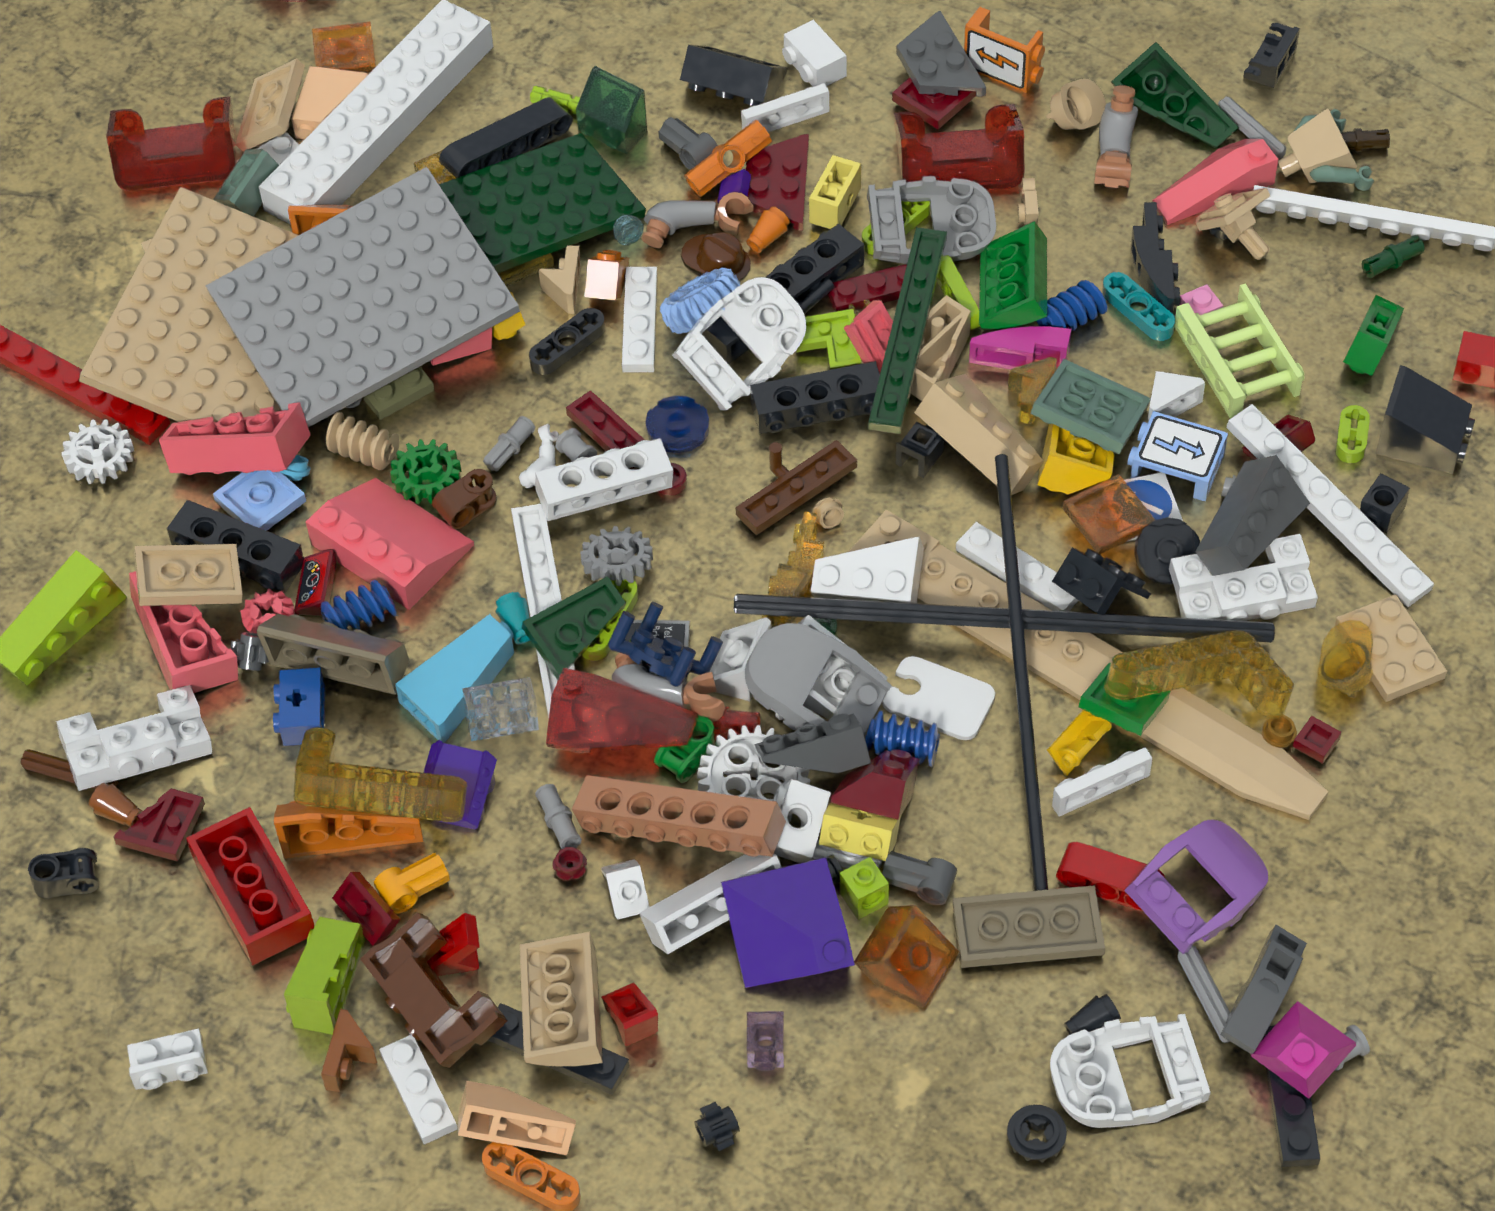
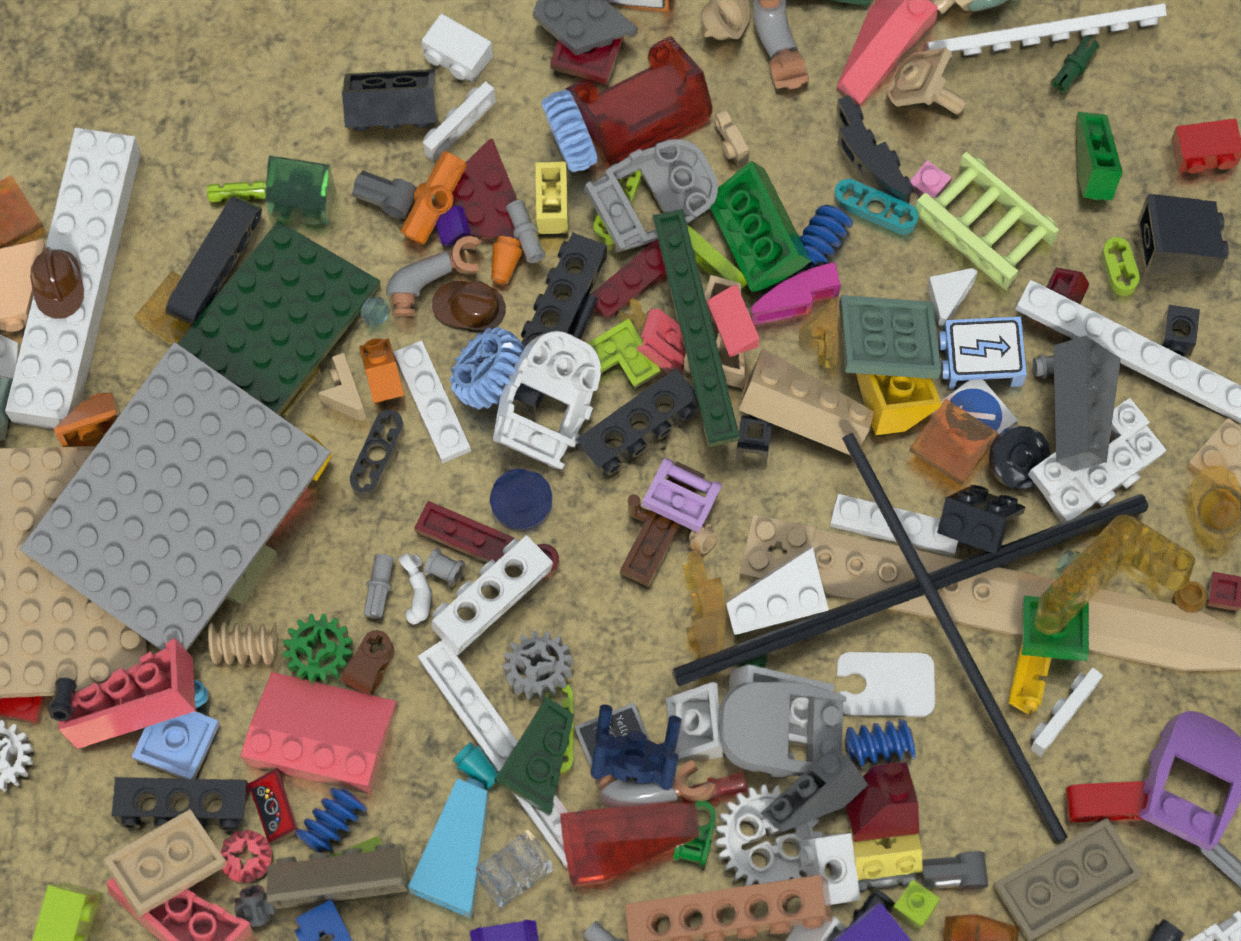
camera: 25 degrees left, 15 degrees up
none -> reddish brown piece [30,247,84,319]
none -> black pin [48,677,77,721]
none -> light grey pin [506,200,546,263]
none -> light blue gear [542,90,597,172]
none -> lavender plate [641,457,723,533]
none -> coral slope [707,285,759,357]

